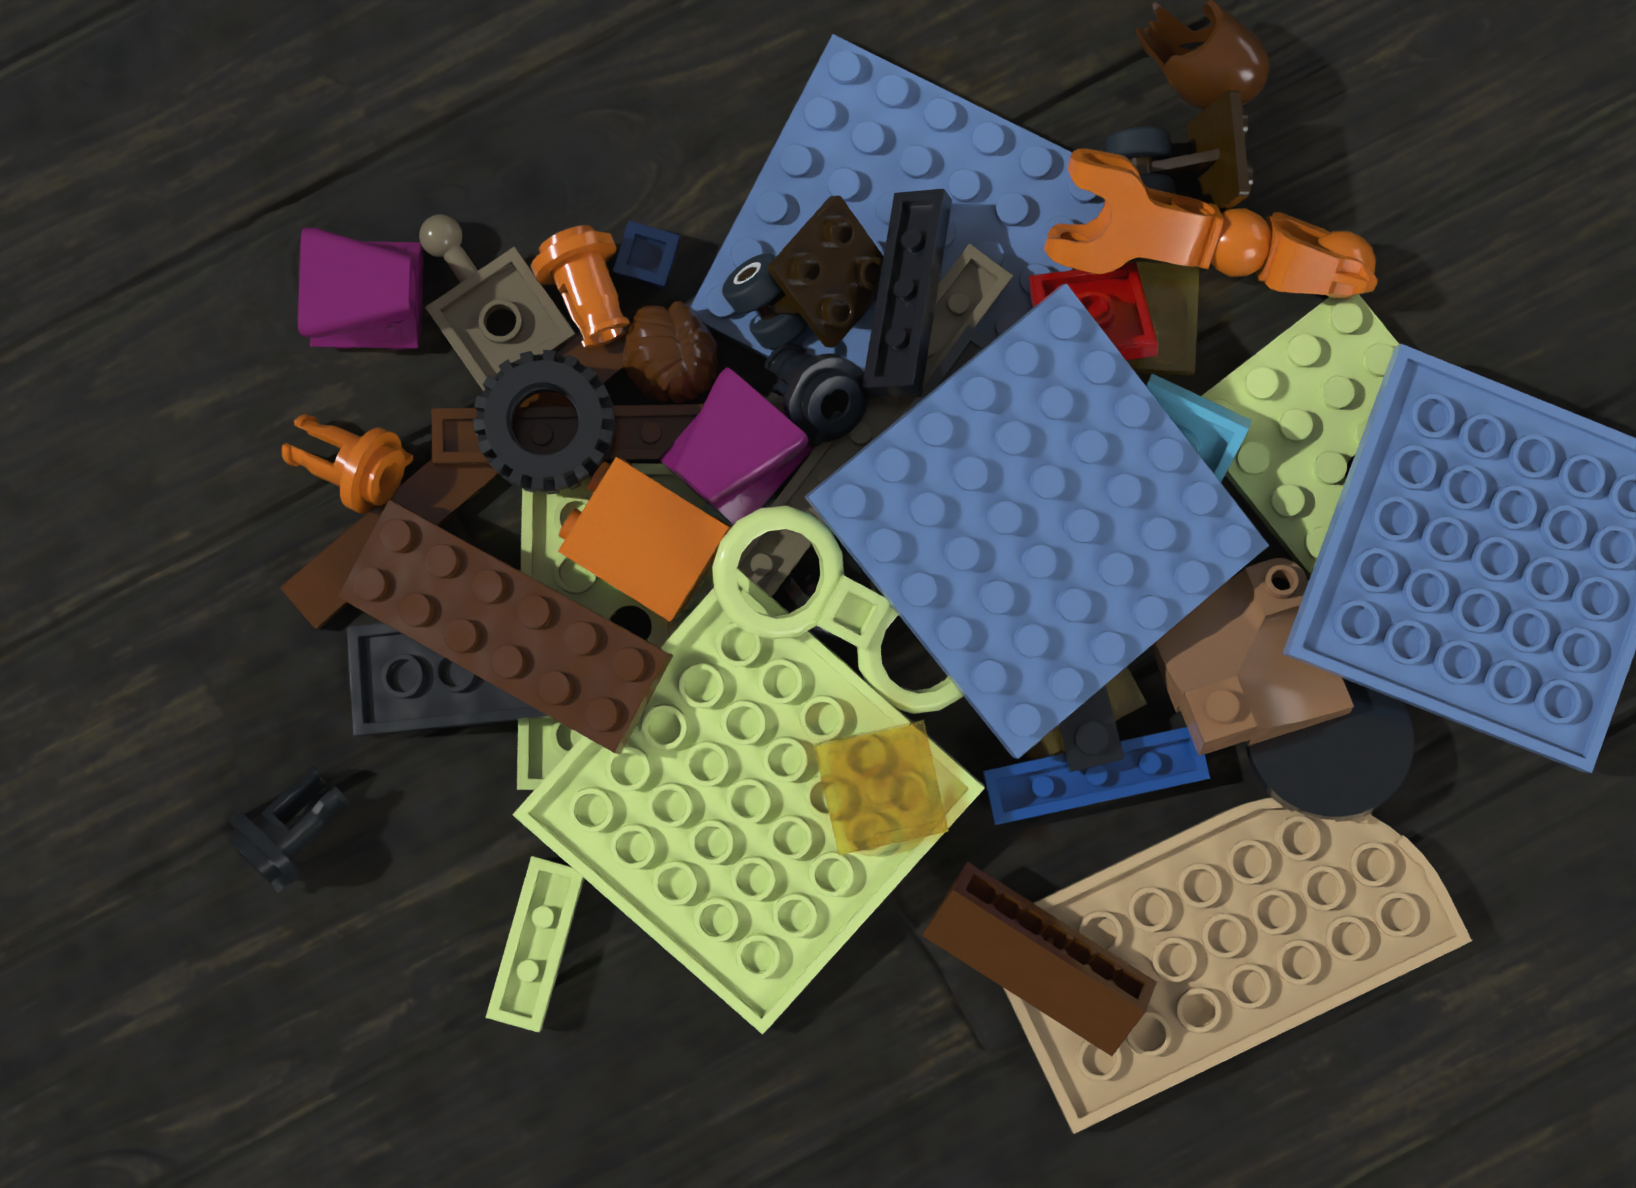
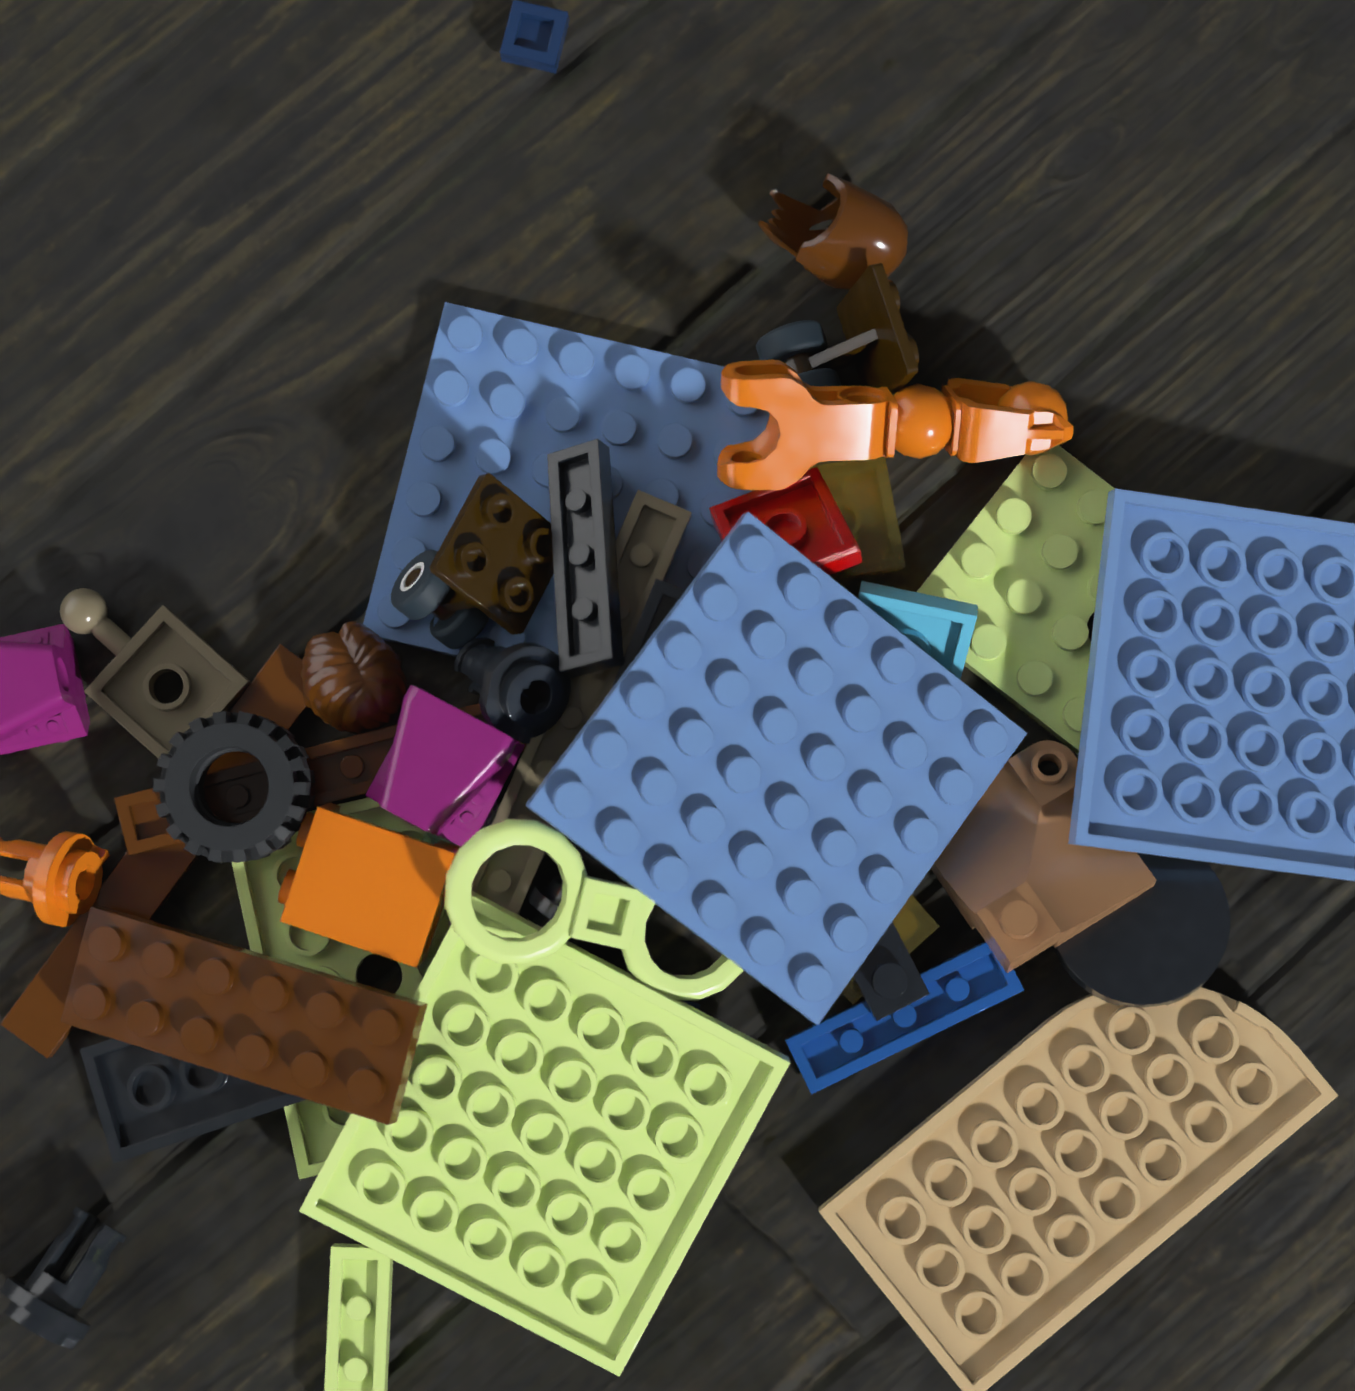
camera: 10 degrees left, 0 degrees up
orange piece [531,225,630,348] -> none
dark blue plate [613,220,681,291] -> none
clear yellow plate [814,719,949,855] -> none
reddish brown brick [922,862,1157,1056] -> none

